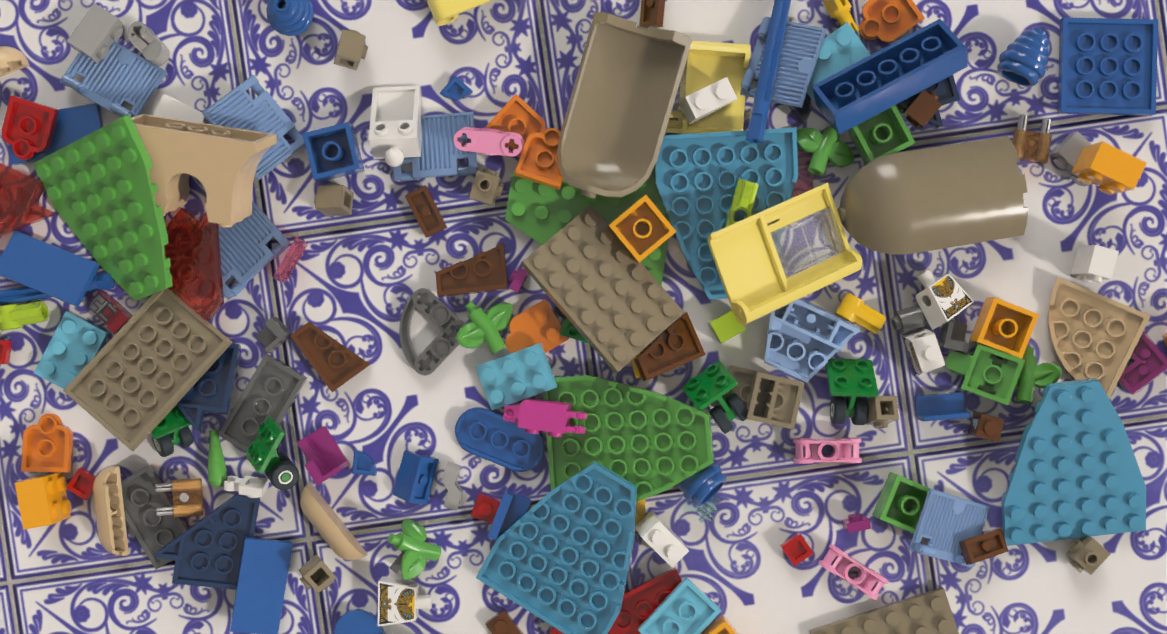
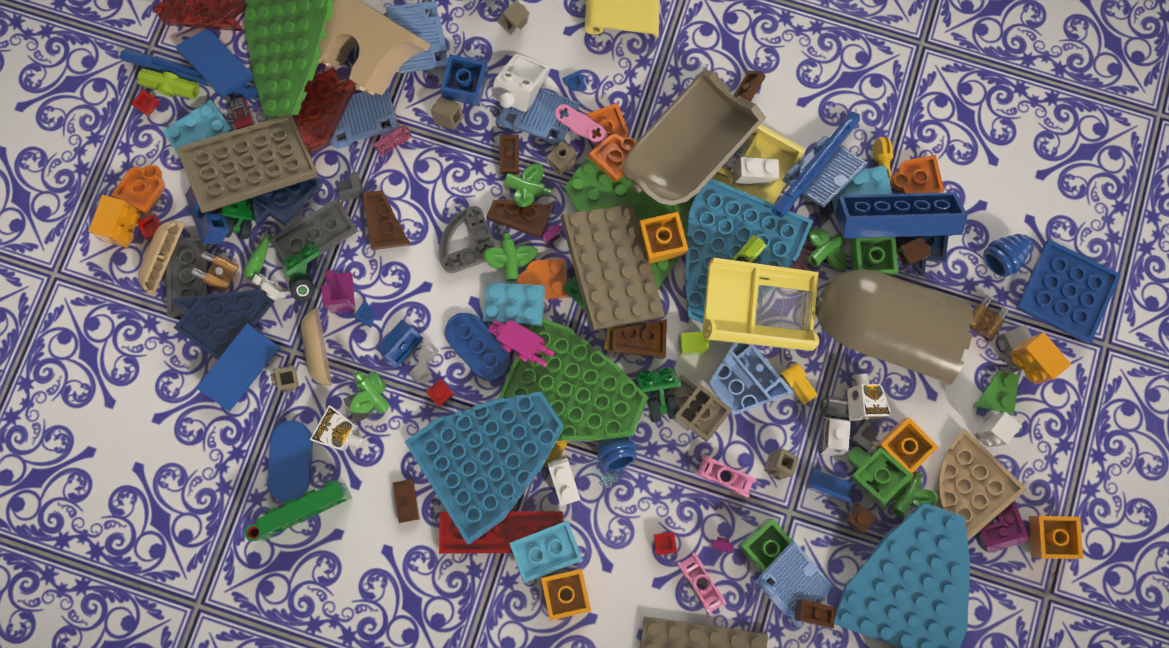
camera: 20 degrees right, 10 degrees down
blue panel [487,490,531,540] -> none
green plate [825,358,878,425] -> none
none -> blue arch [185,186,230,244]
none -> bright green plant [504,163,551,207]
none -> bright green wing [973,371,1019,414]

